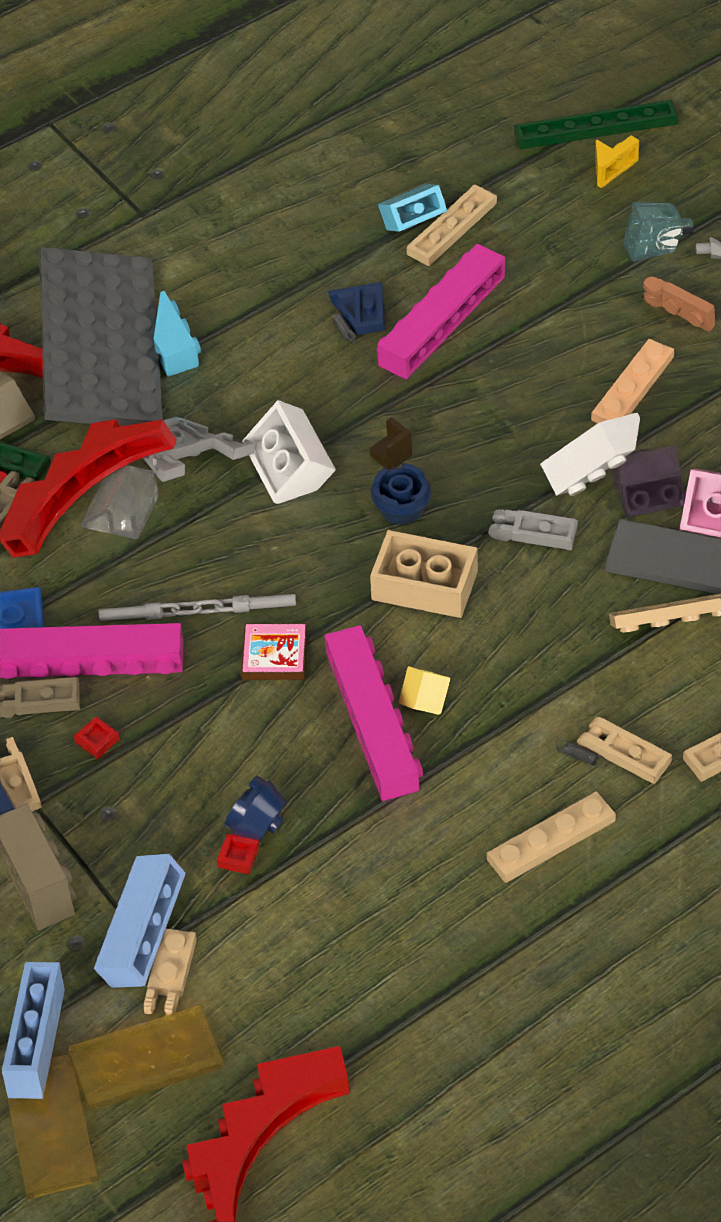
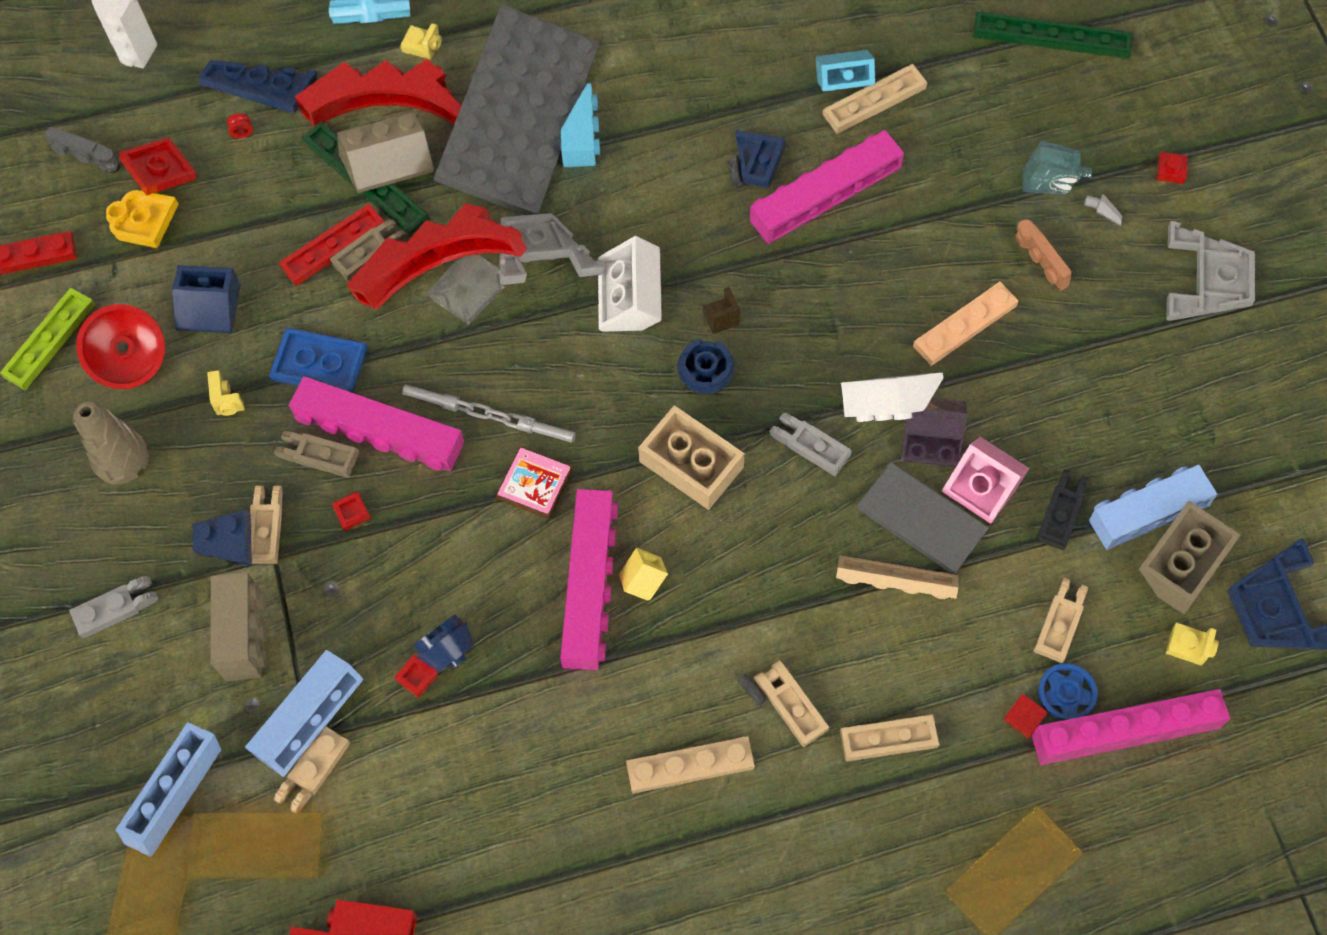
camera: 20 degrees right, 15 degrees up
yellow slope [595,135,639,188] -> none

